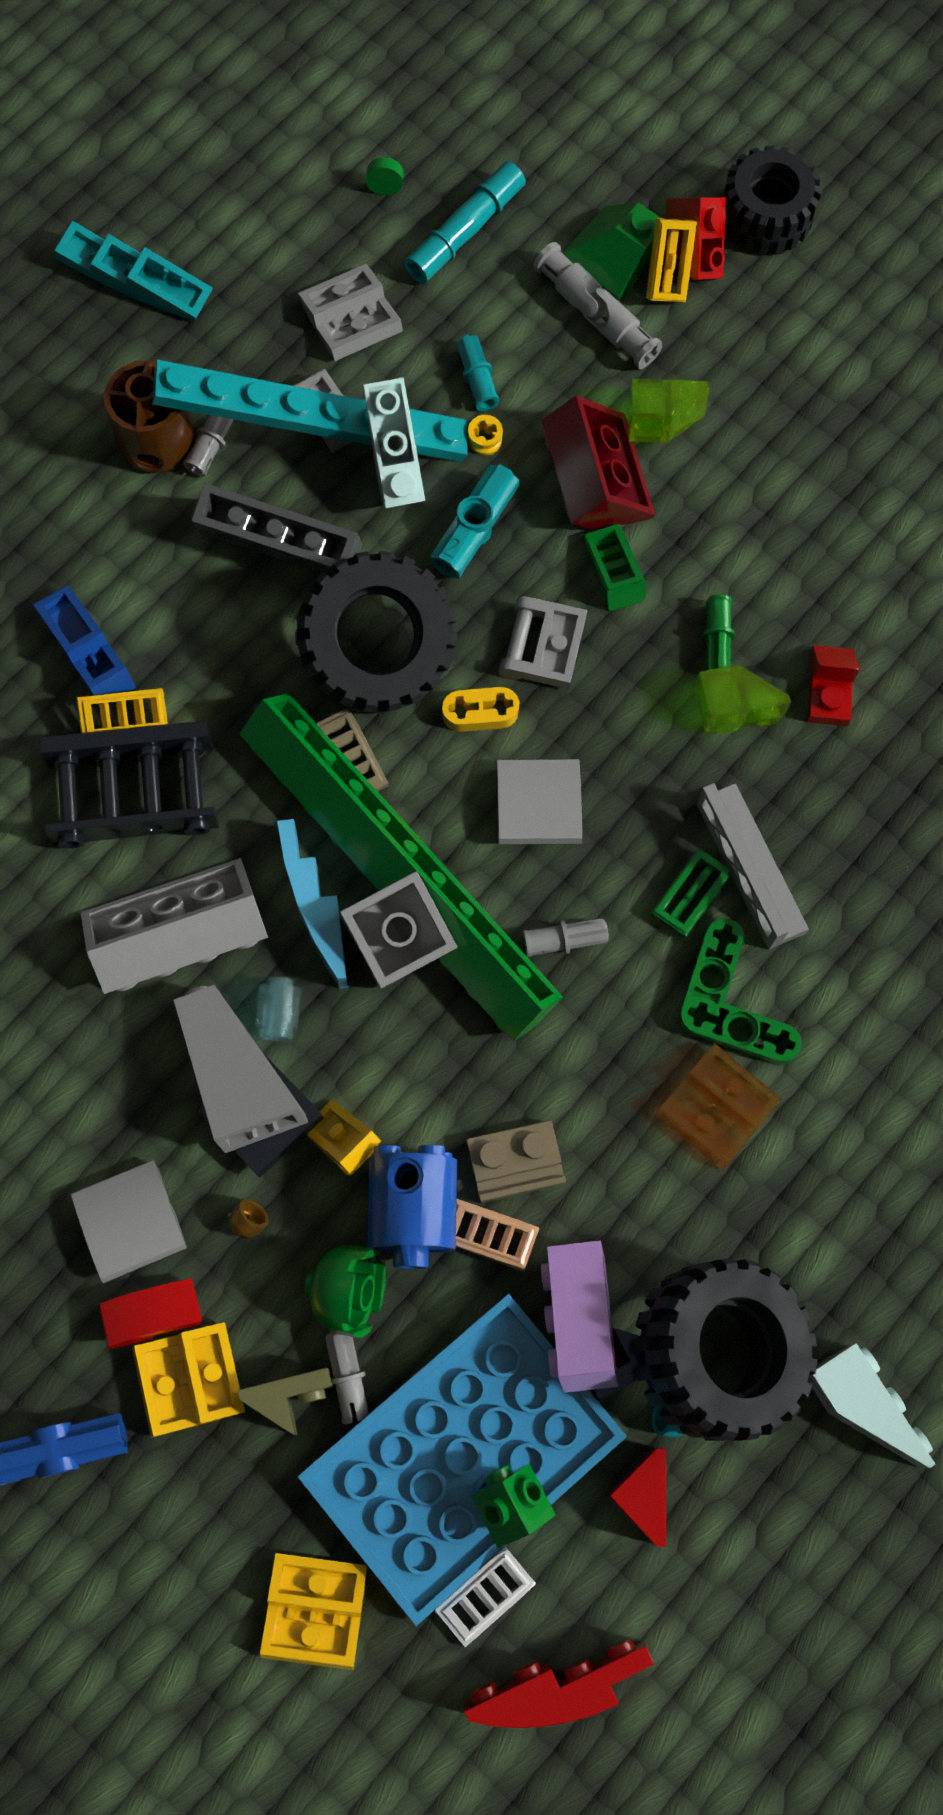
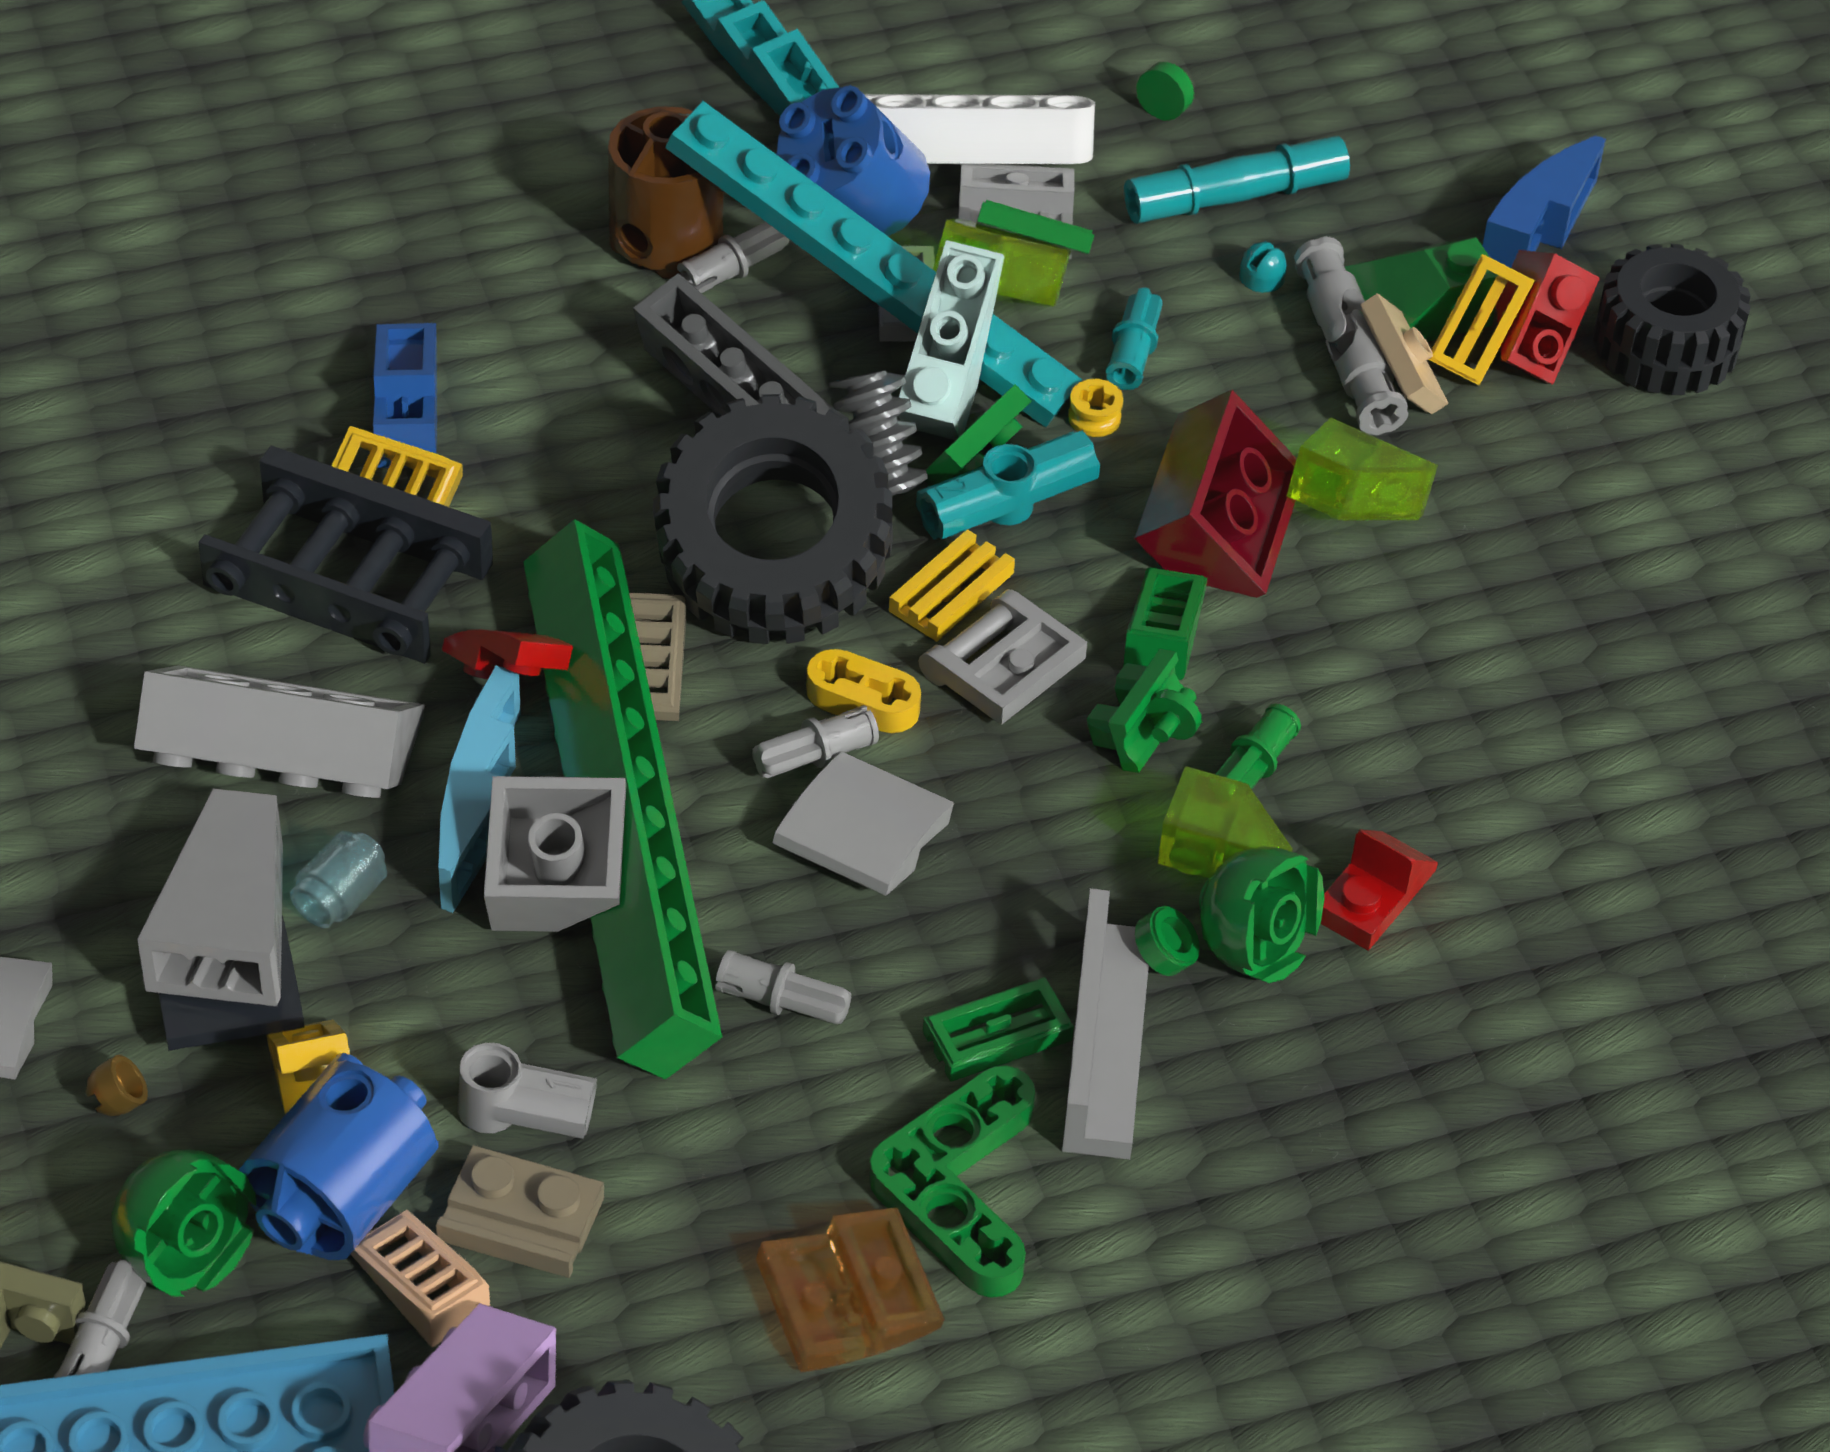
camera: 30 degrees right, 25 degrees down
none -> red slope [442,629,573,680]
none -> light grey piece [457,1043,597,1139]
none -> light grey axle [752,705,879,778]
none -> blue cylinder [777,85,930,236]
none -> dark grey piece [828,370,927,495]
none -> white beam [864,94,1095,164]
none -> yellow tile [889,529,1015,642]
none -> green plate [924,384,1031,486]
none -> clear neon green slope [933,219,1071,306]
none -> green tile [977,200,1095,255]
none -> green hips [1087,649,1202,773]
none -> green tile [1135,906,1200,976]
none -> green cylinder [1199,846,1325,983]
none -> teal hinge [1239,241,1287,293]
none -> tan plate [1360,293,1449,415]
none -> blue slope [1482,136,1606,268]

